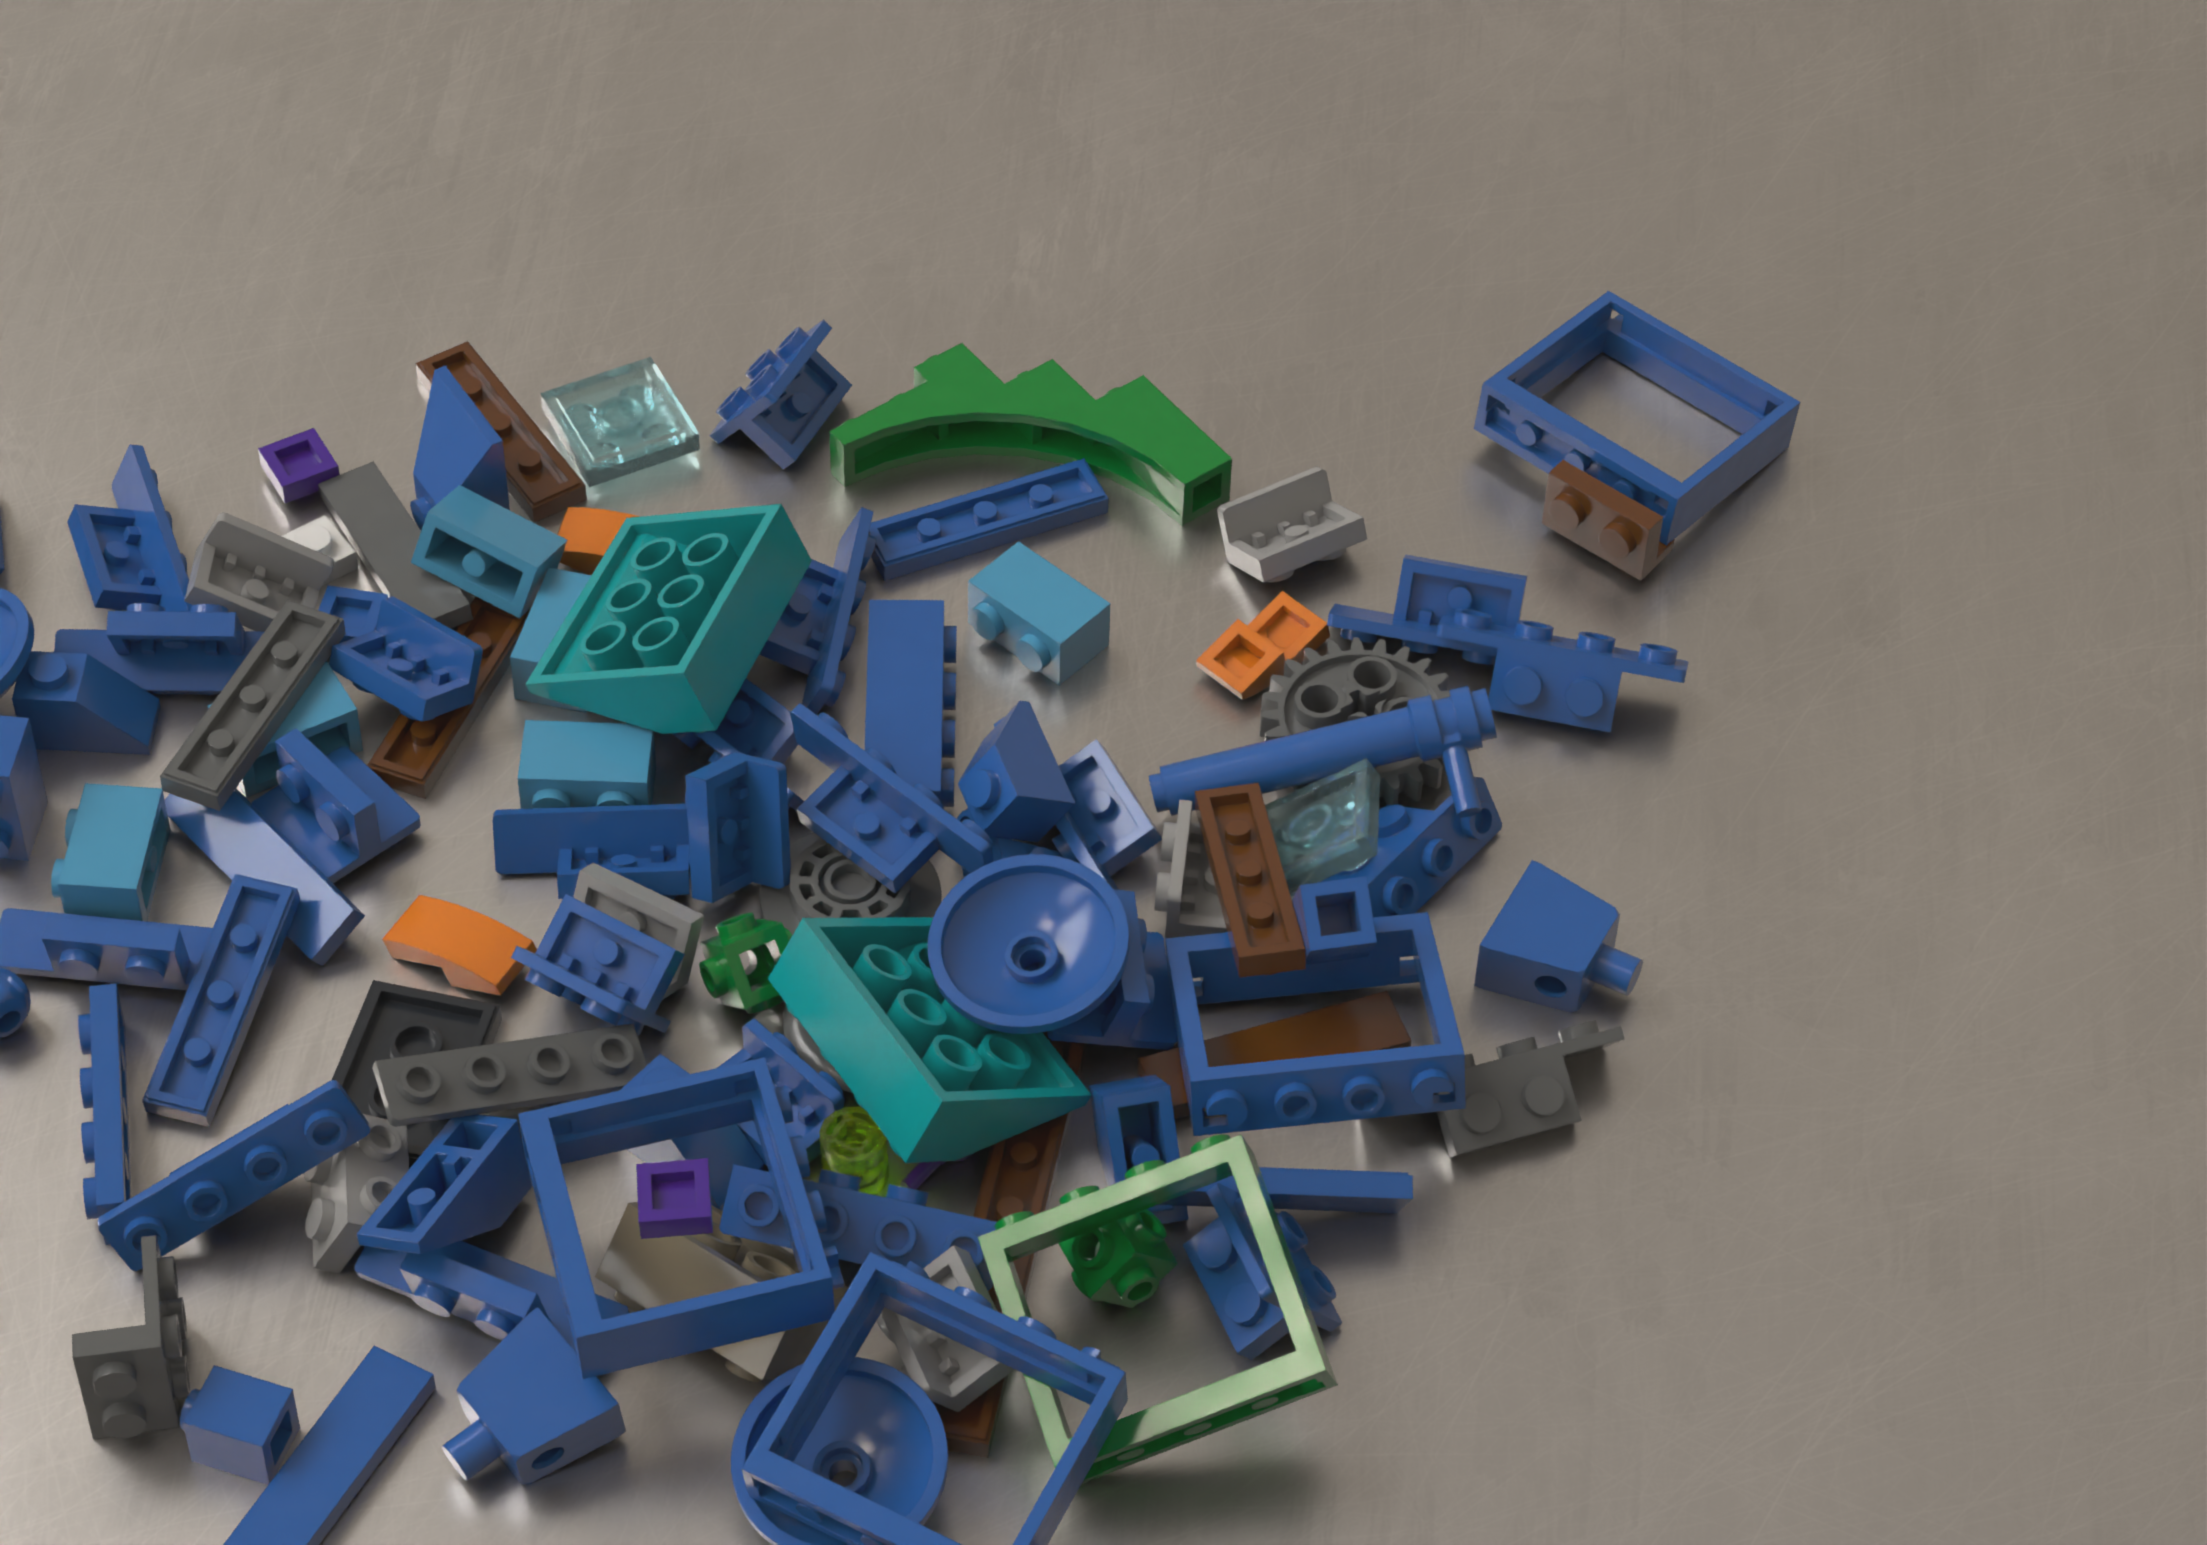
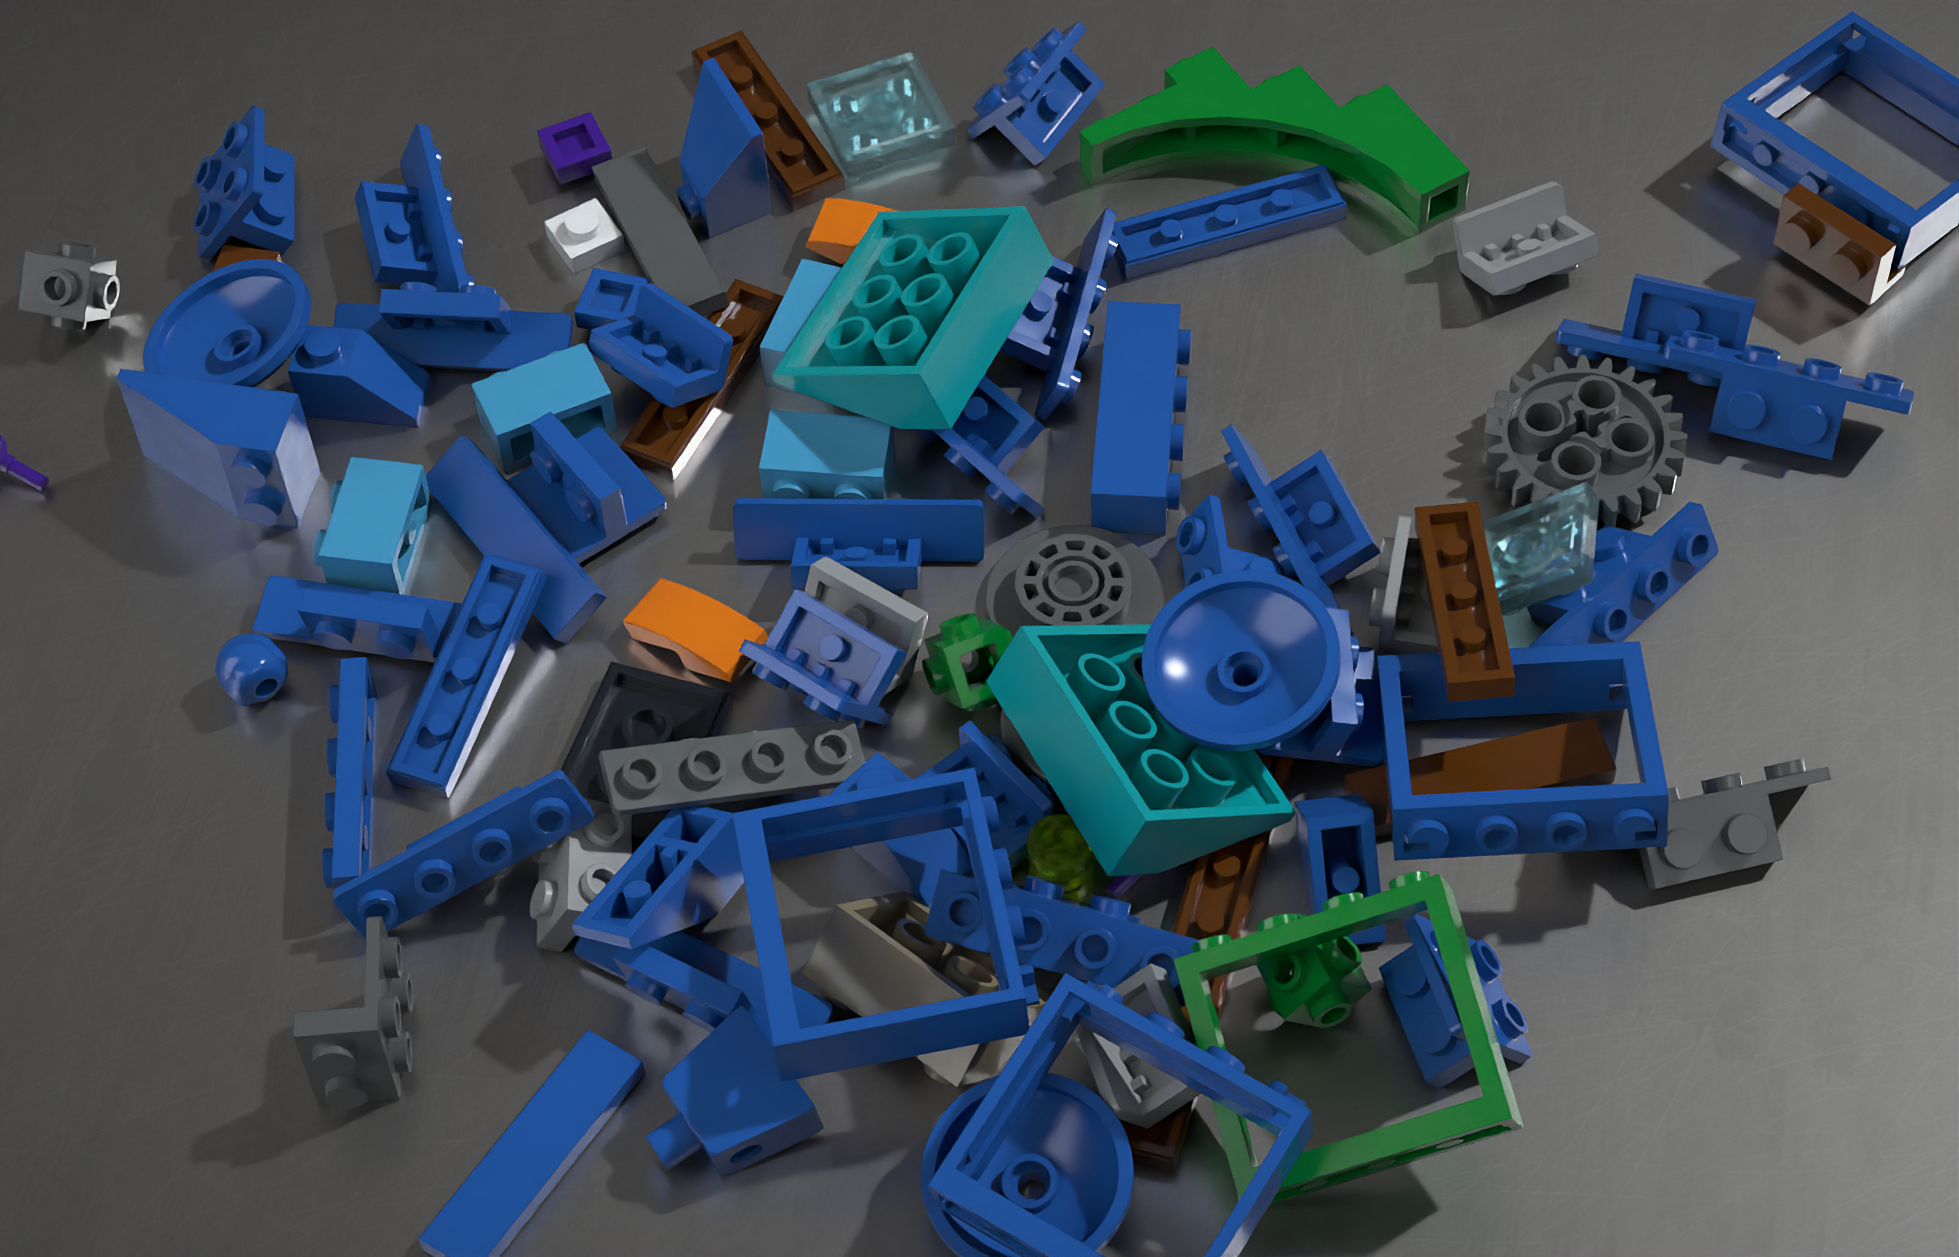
camera: 10 degrees right, 5 degrees up
dark grey tile [160,600,346,811] -> none
blue brick [180,1365,300,1485] -> none
light grey bracket [184,512,334,631] -> none
dark azure brick [411,485,568,619] -> none
dark purple plate [636,1158,713,1239] -> none
blue bracket [685,752,791,903] -> none
blue bracket [790,703,994,893] -> none
blue slope [958,701,1075,843] -> none
dark azure brick [968,541,1111,686] -> none
blue cylinder [1149,686,1497,818] -> none
blue tile [1158,1167,1413,1213] -> none
orange slope [1196,591,1330,700] -> none
blue brick [1292,876,1377,965] -> none
blue torso [1474,860,1643,1013] -> none

